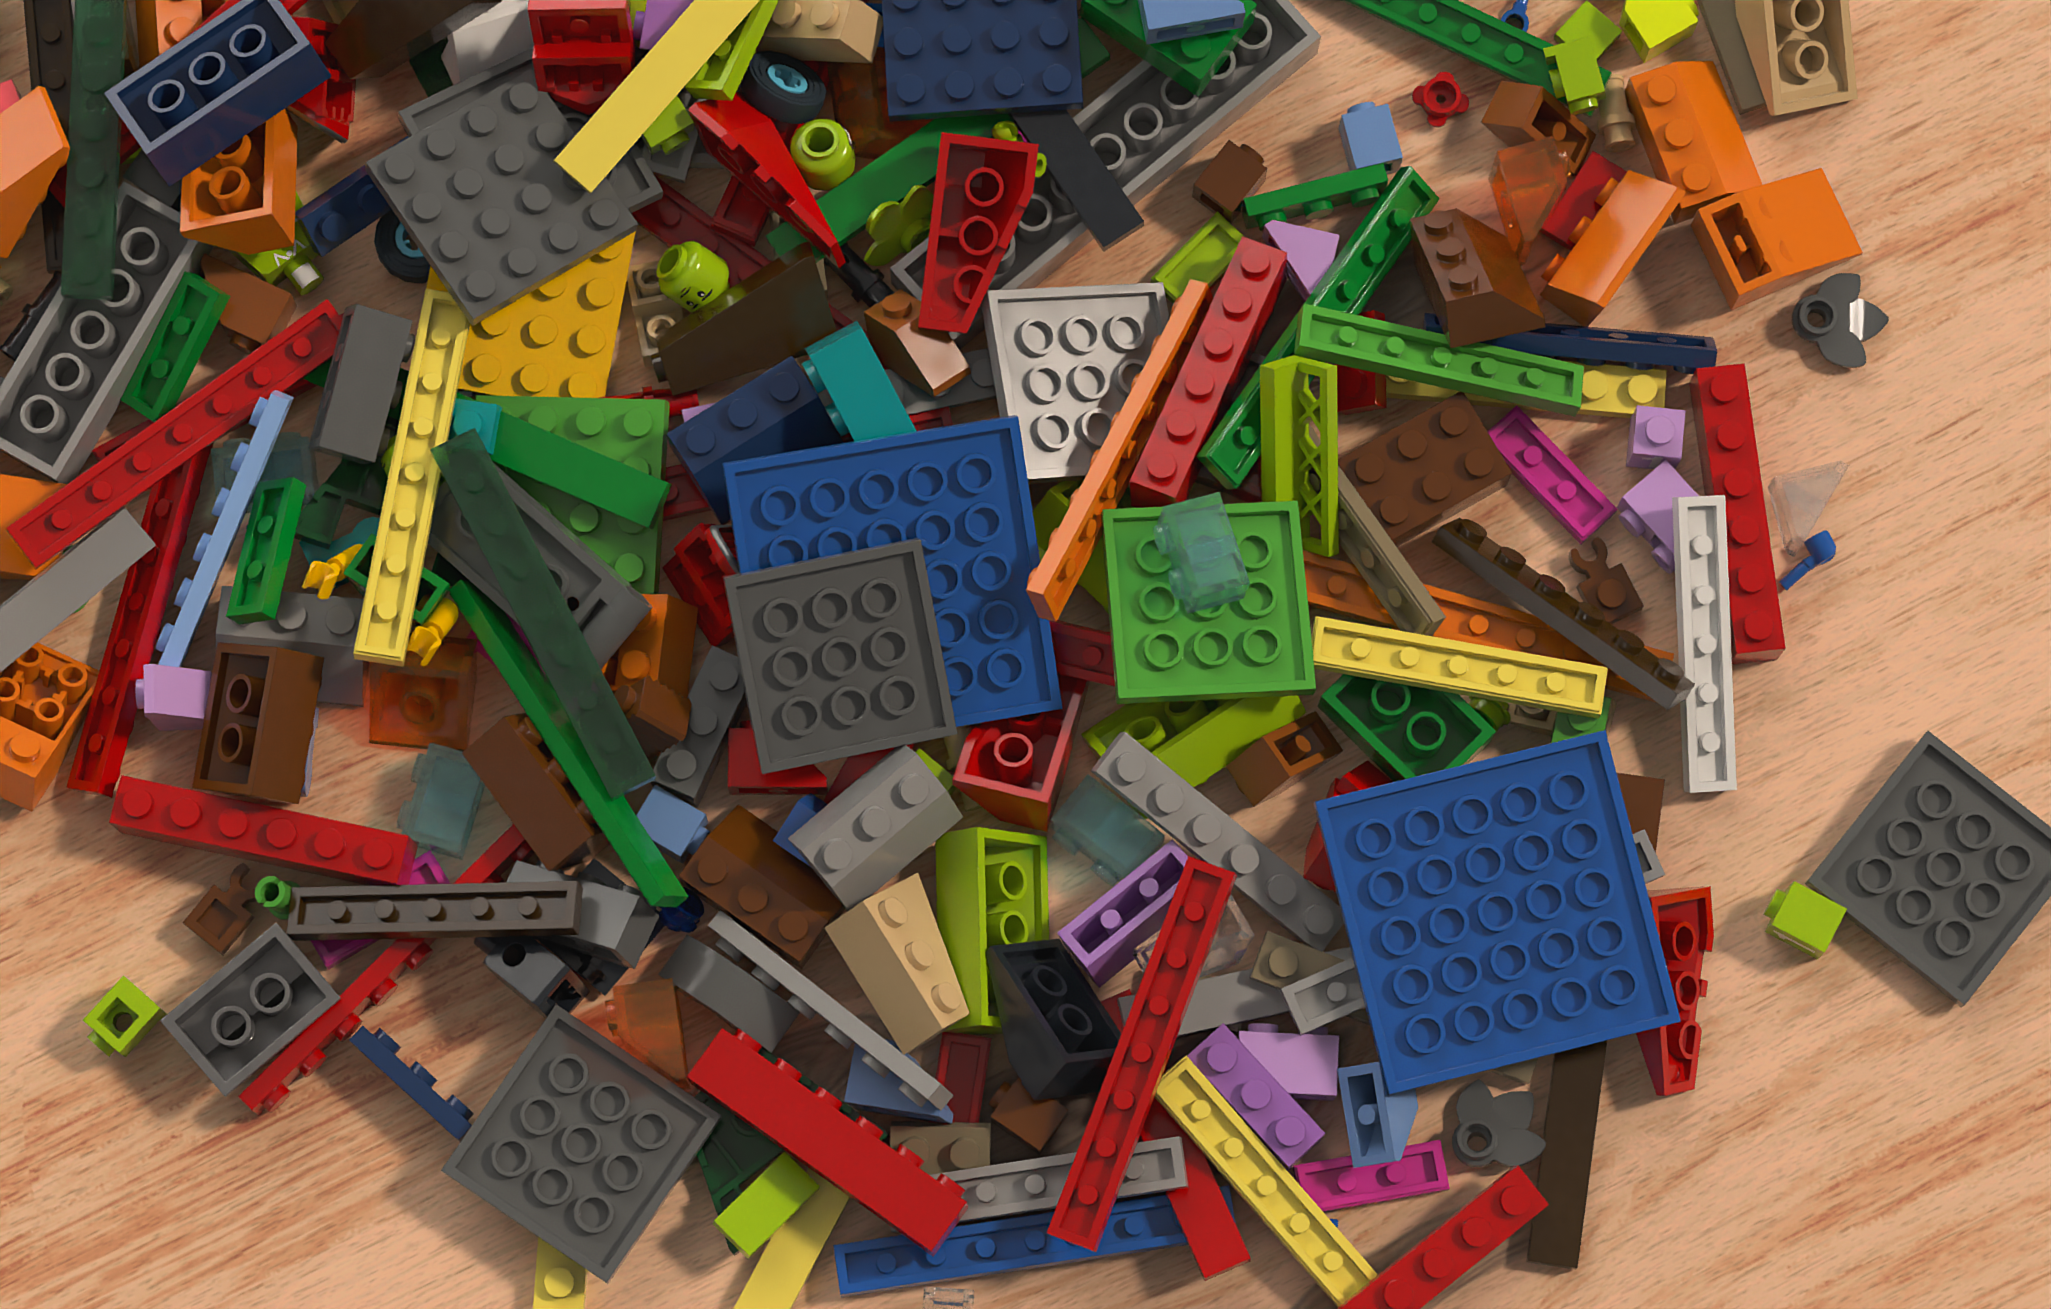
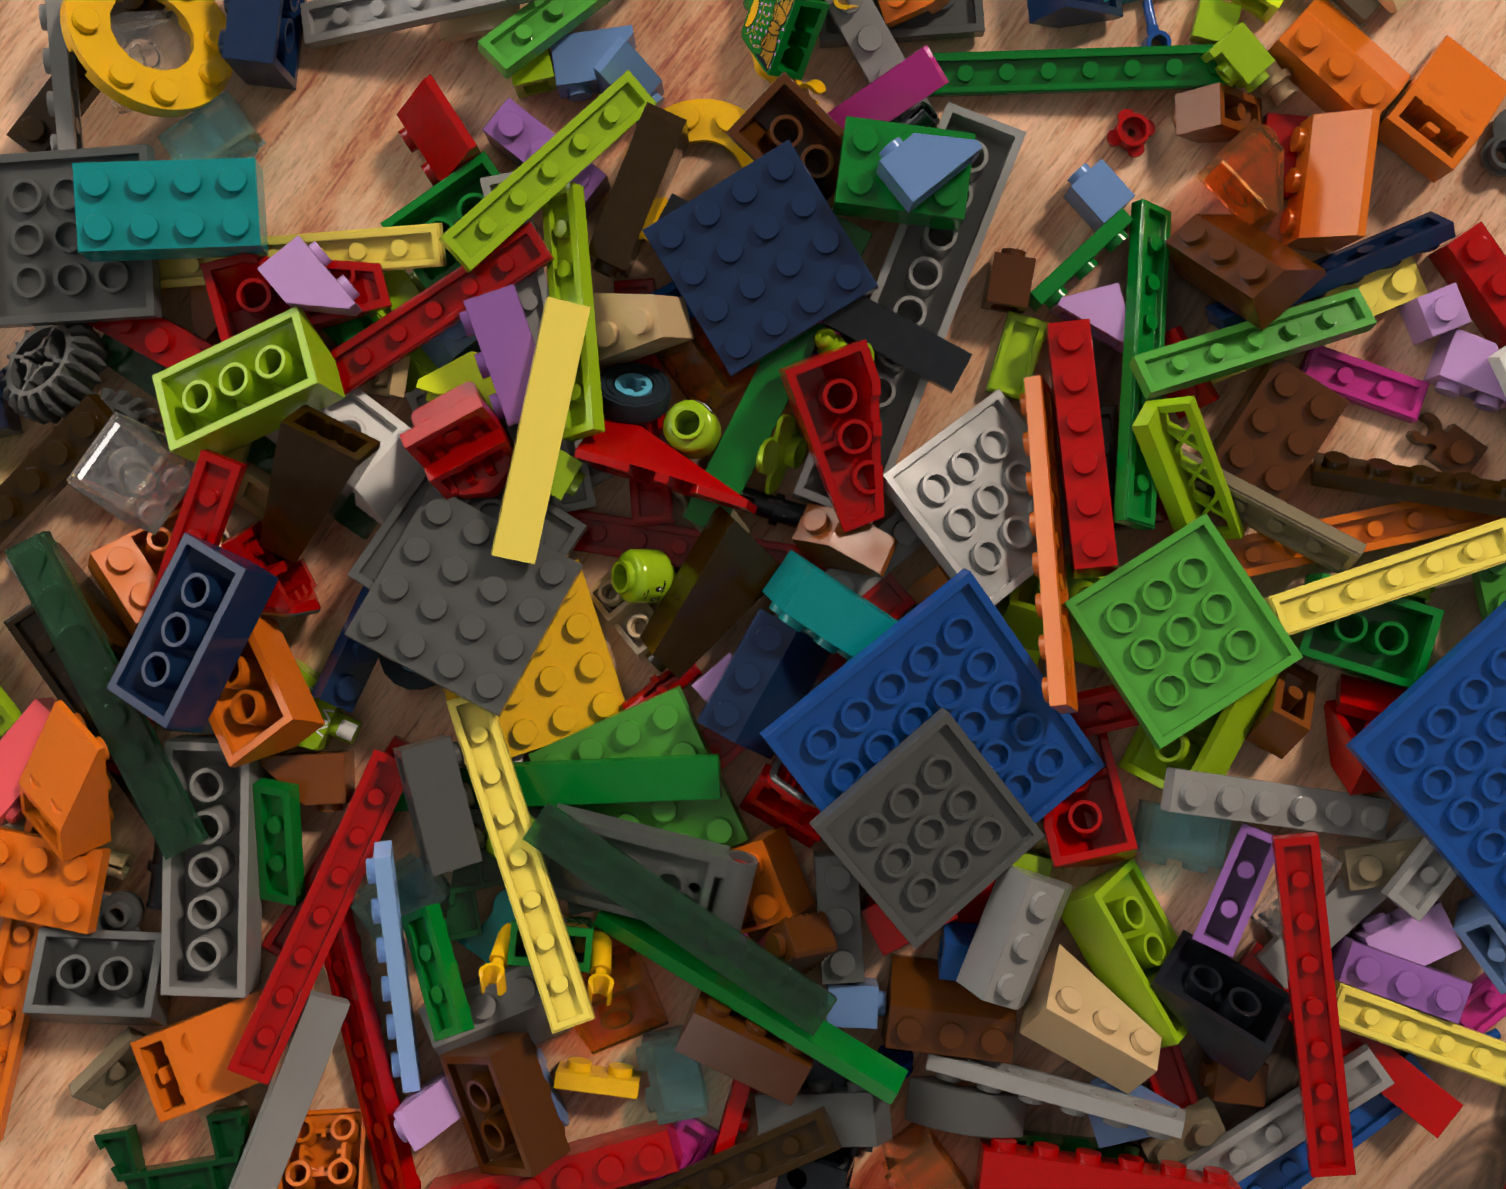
camera: 25 degrees left, 10 degrees up
teal plate [446,398,503,455] -> none
clear light blue brick [1153,492,1250,614] -> none
none -> yellow plate [554,1057,642,1099]

